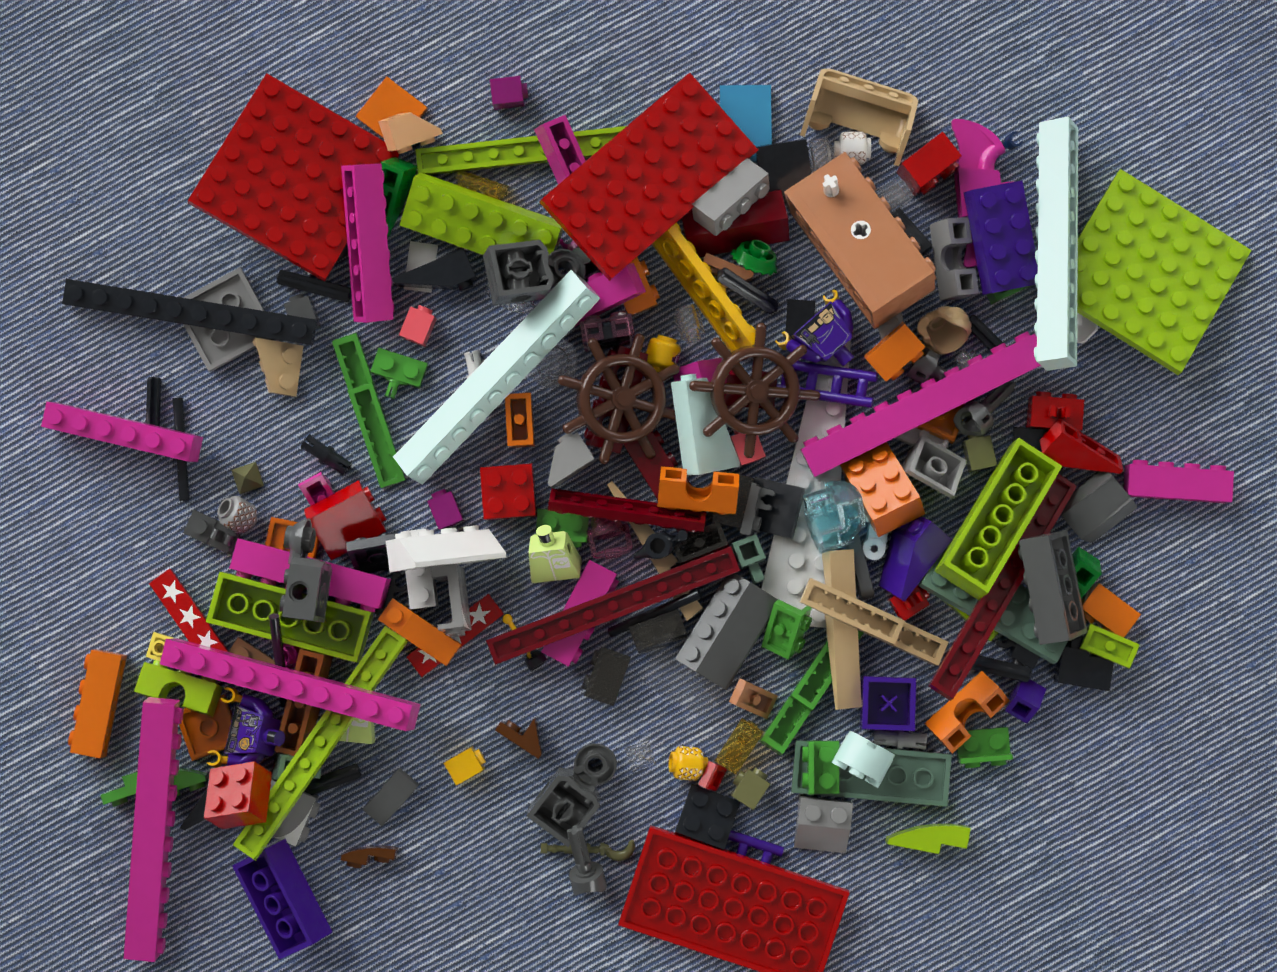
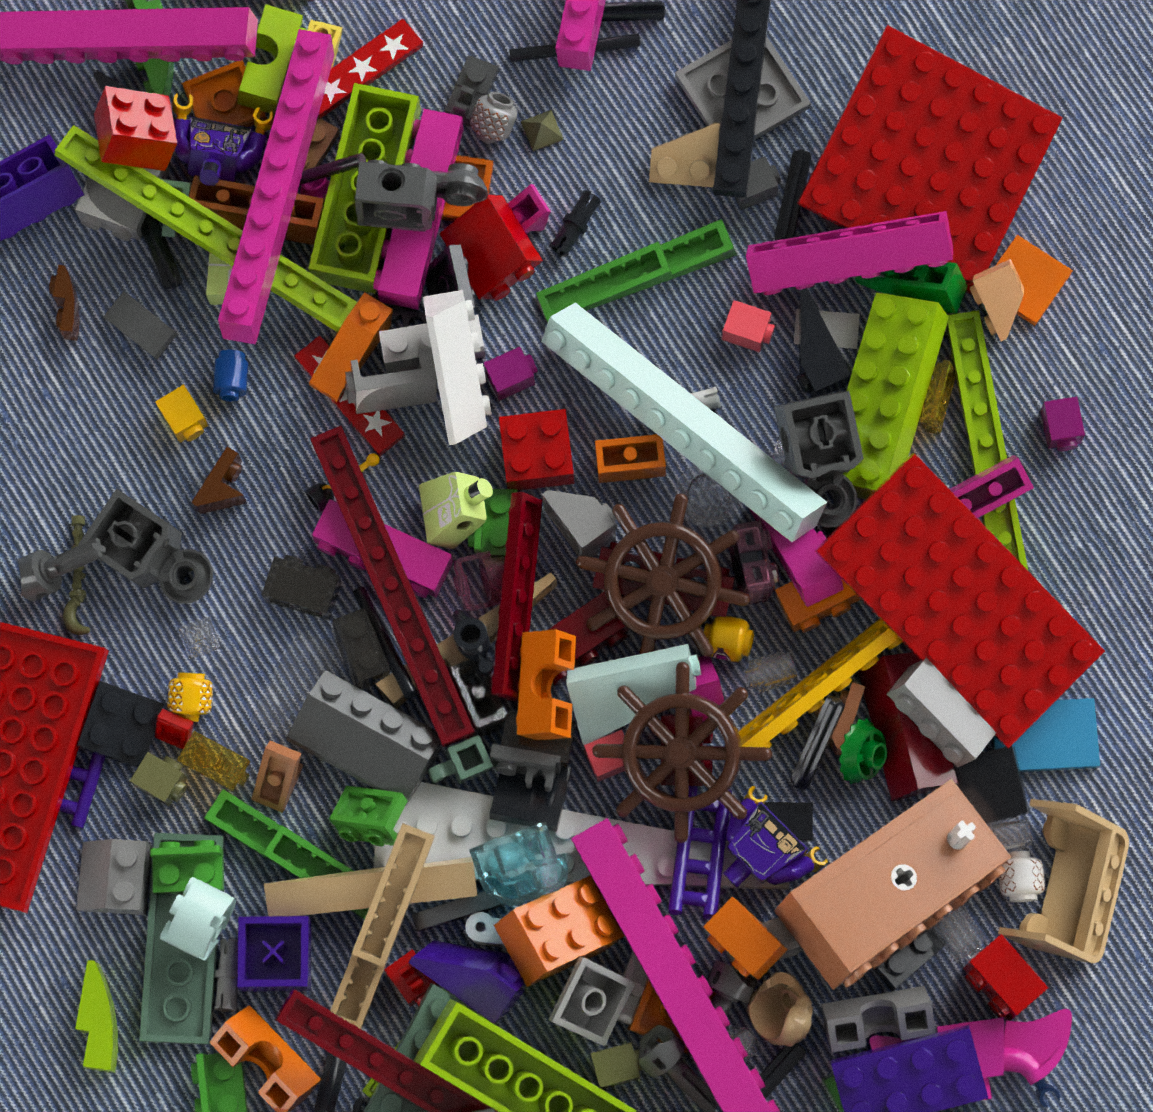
camera: 85 degrees right, 10 degrees down
bright green plate [370,348,428,399] -> none
none -> blue brick [213,350,248,402]

